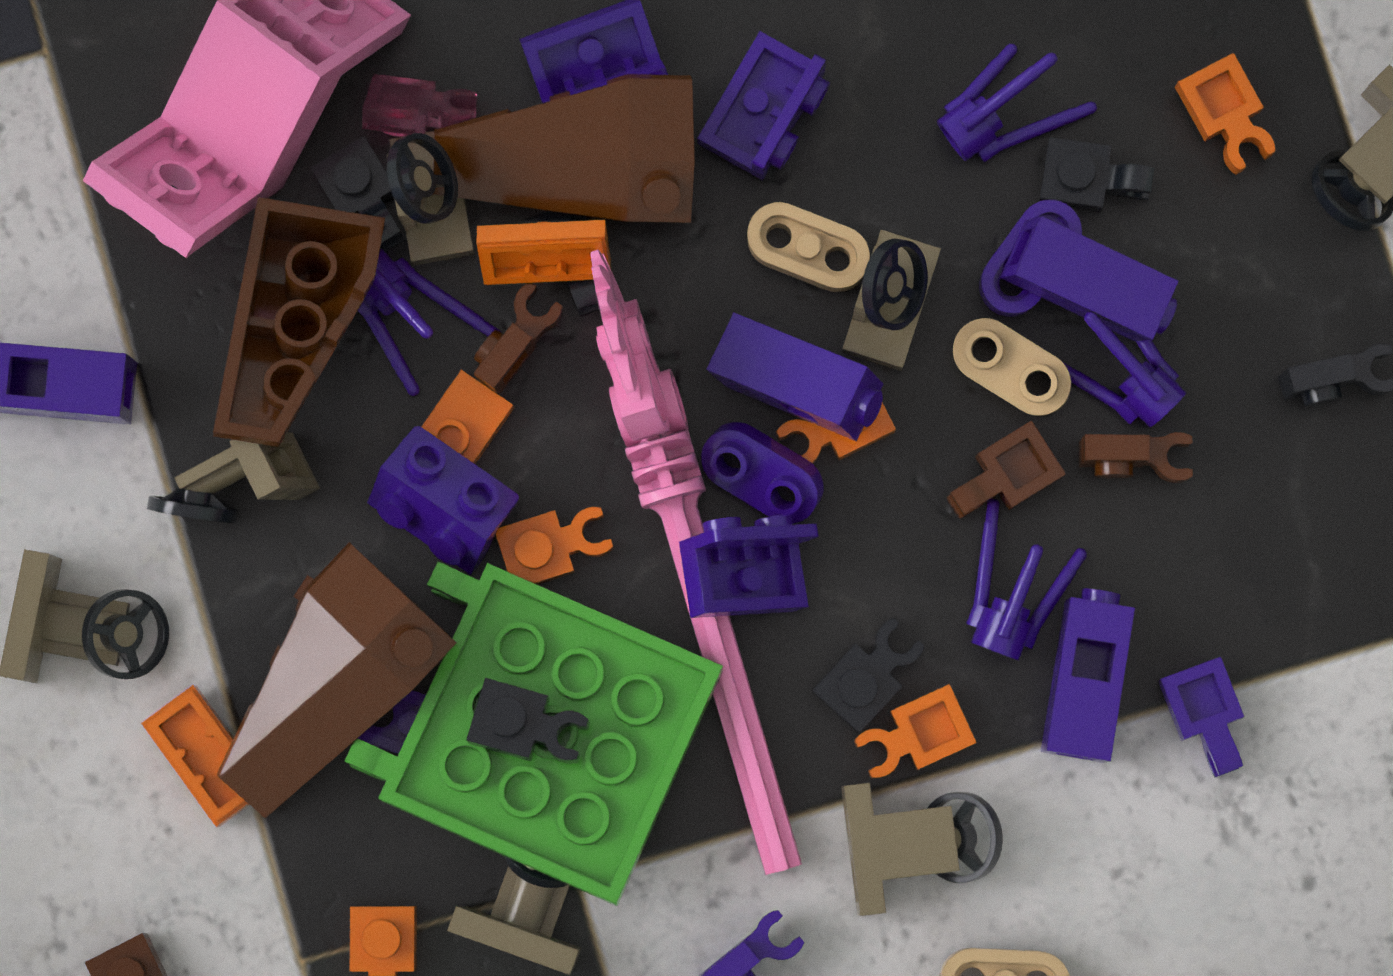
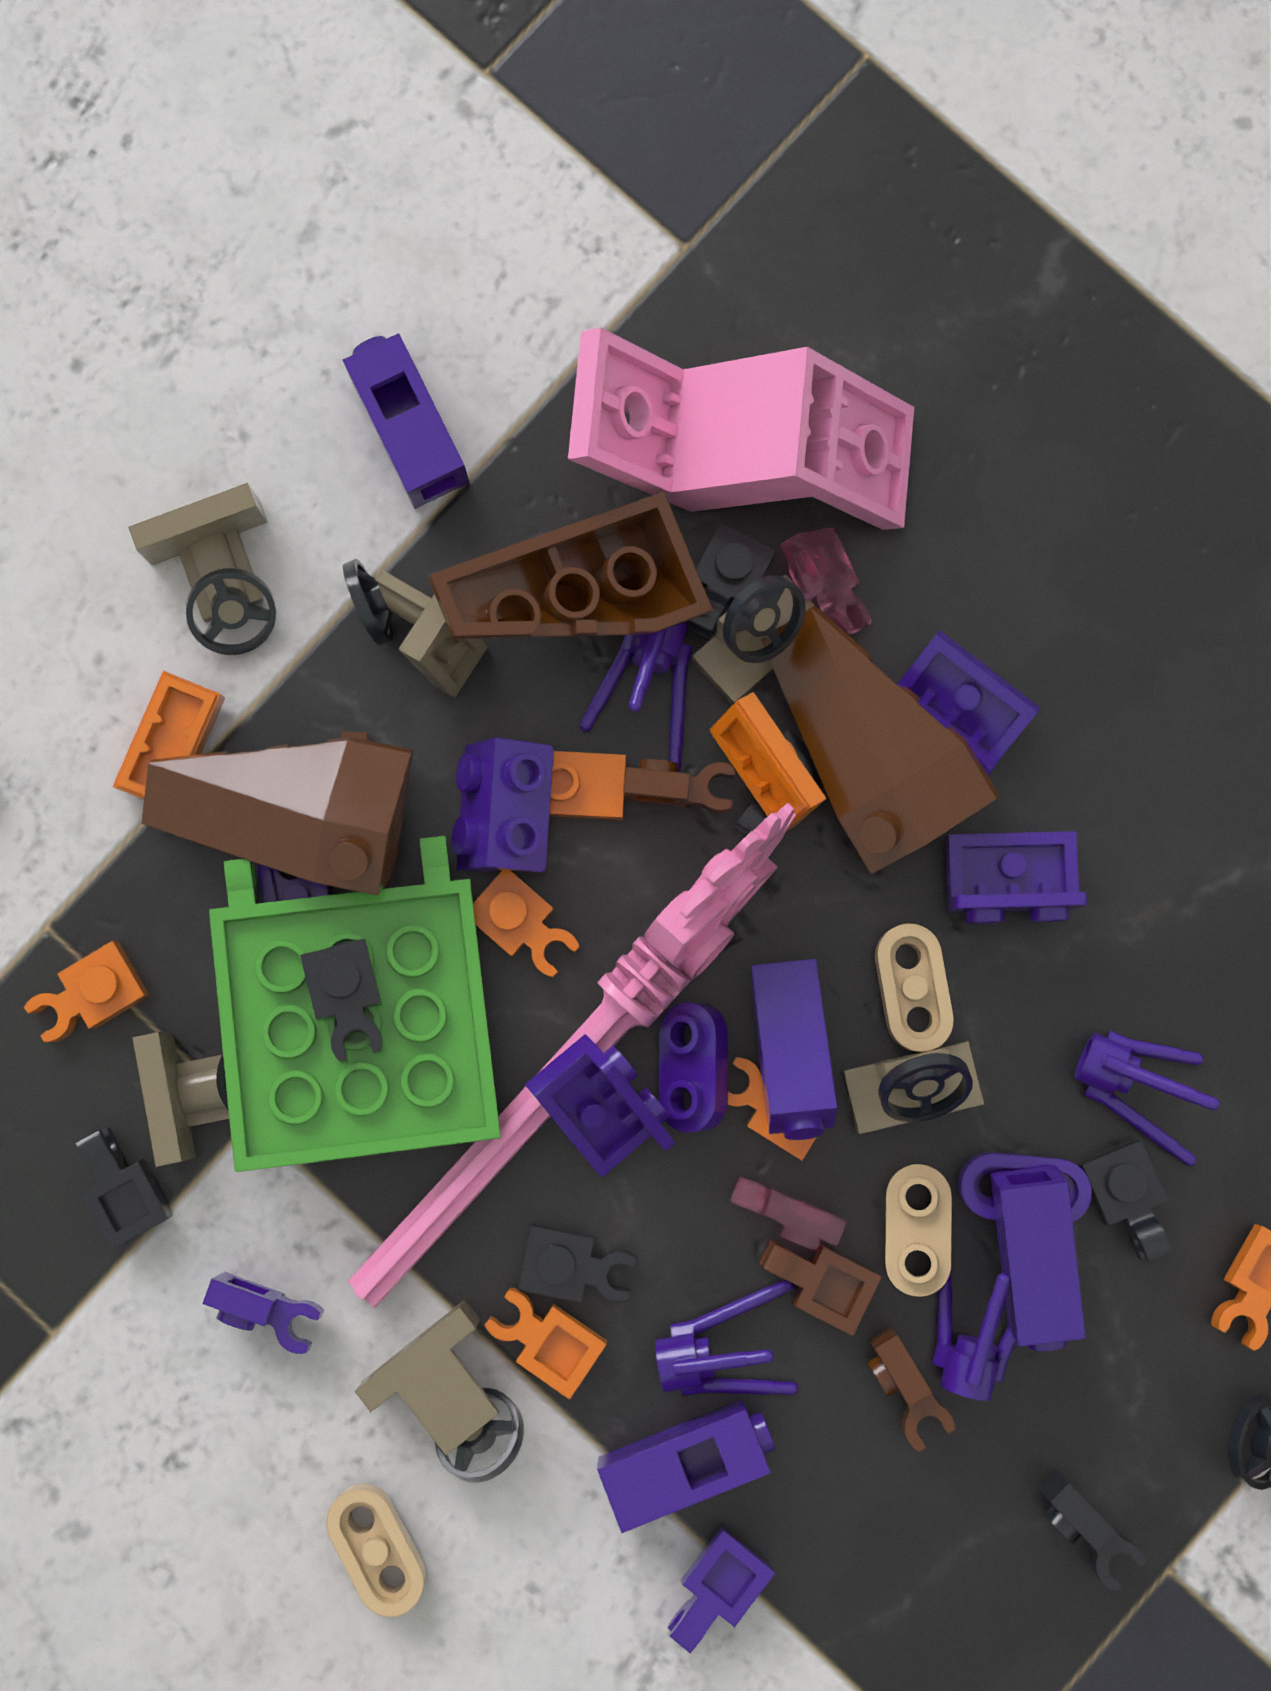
camera: 55 degrees right, 0 degrees up
none -> clear pink plate [730,1176,847,1251]

